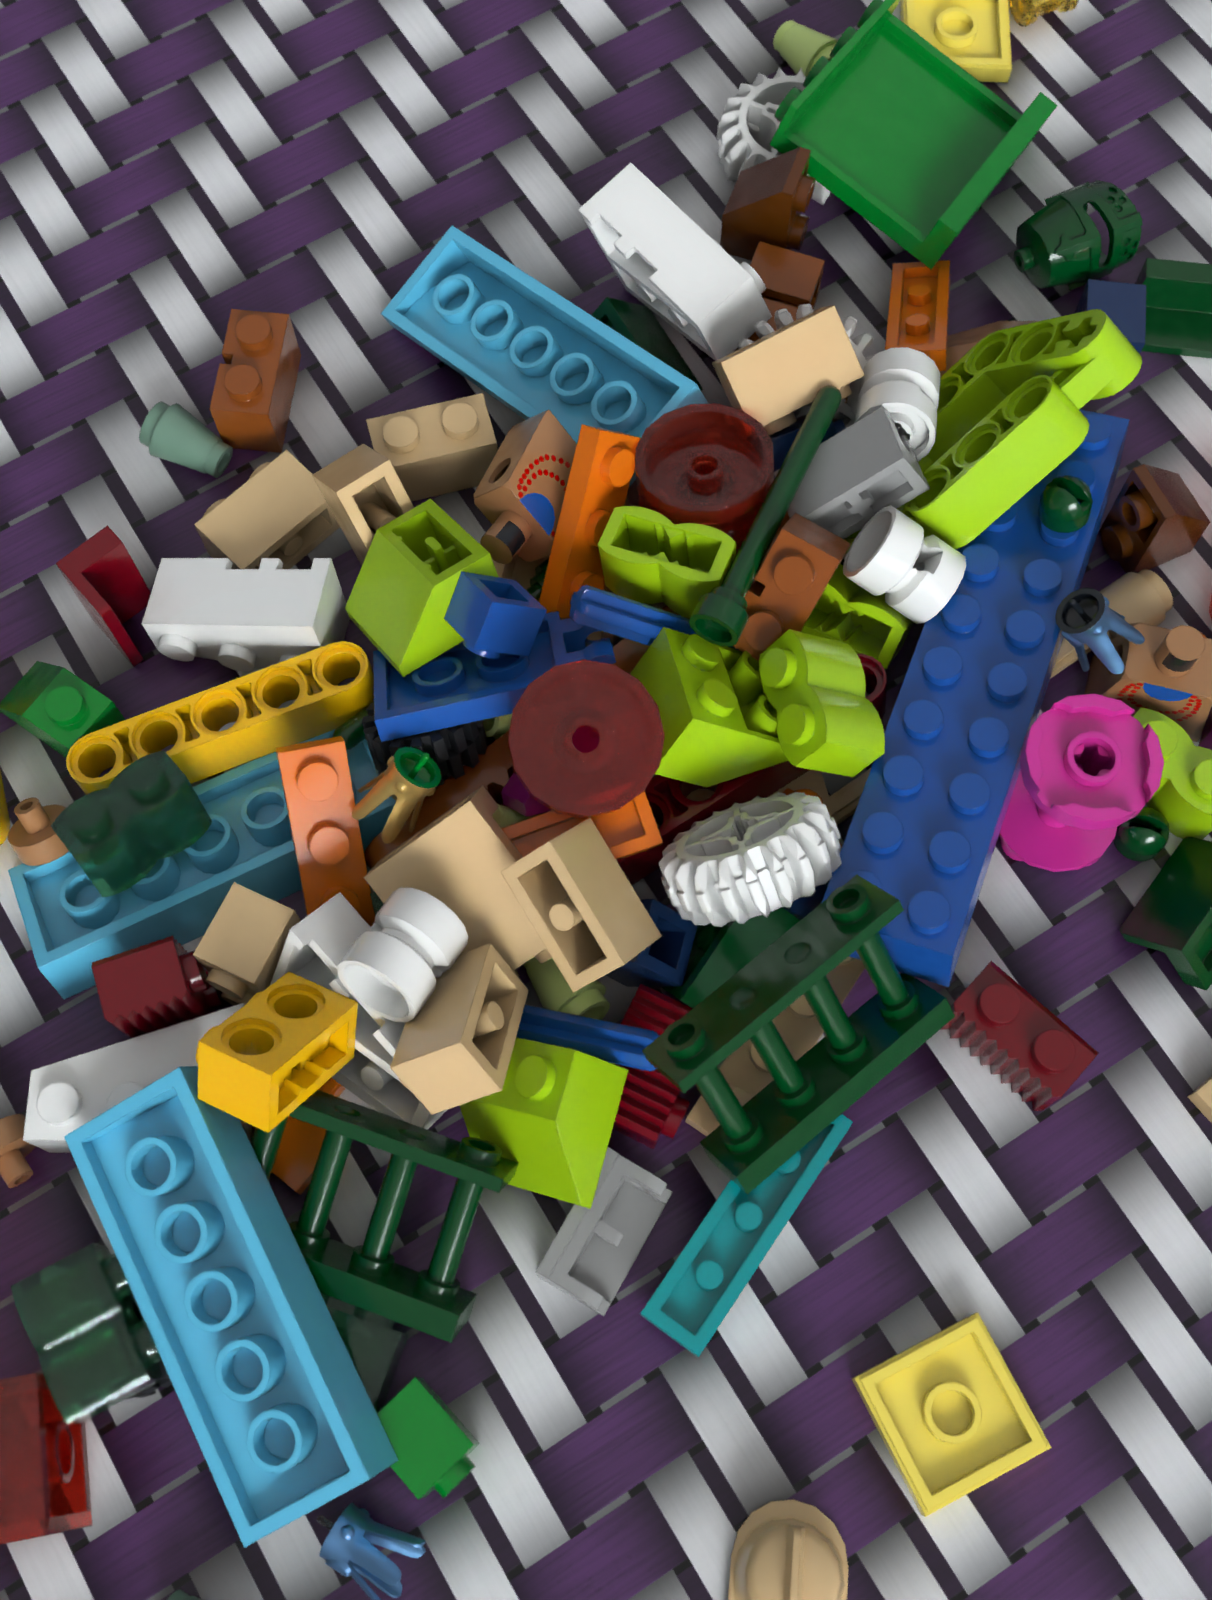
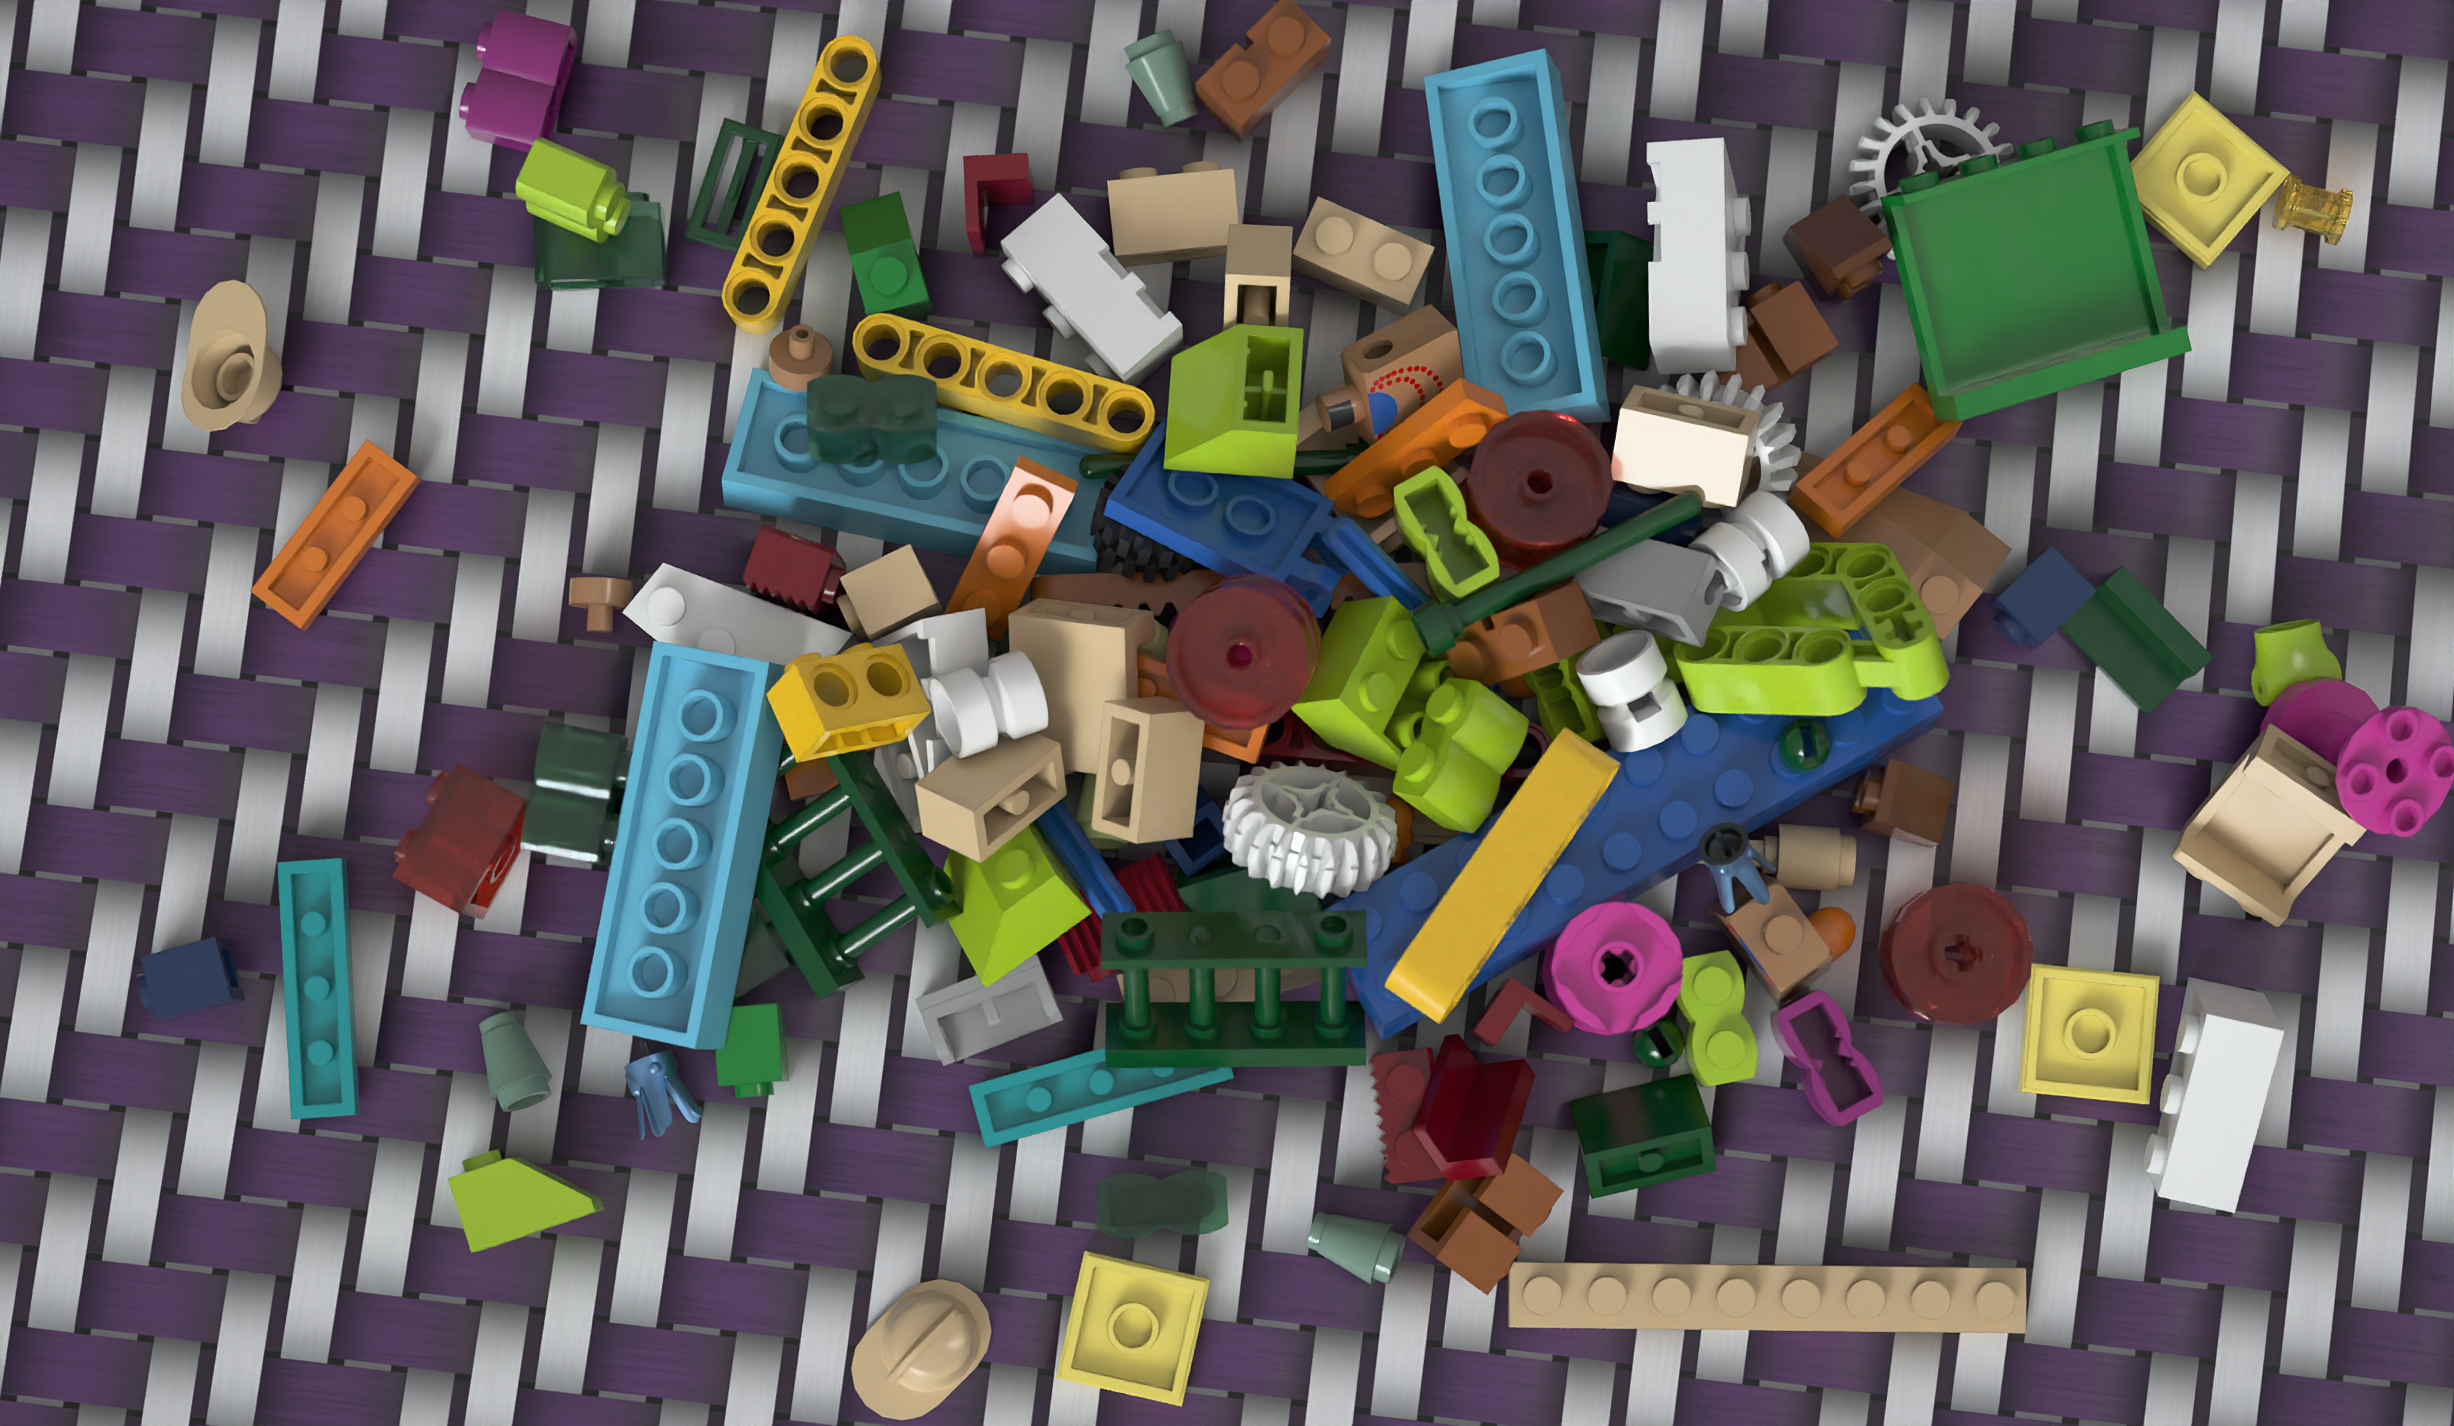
camera: 40 degrees right, 15 degrees up
pearl gold piece [352,747,441,844] -> none
blue plate [444,571,547,659] -> none
yellowish green cone [773,20,838,77] -> none
dark green helmet [1013,180,1143,290] -> none
none -> clear green brick [1096,1169,1229,1238]
none -> sand green cone [1306,1211,1407,1285]
none -> yellow beam [1384,727,1621,1024]
none -> dark orange piece [1406,1151,1564,1296]
none -> dark red panel [1414,1034,1536,1181]
none -> dark red panel [1468,977,1576,1047]

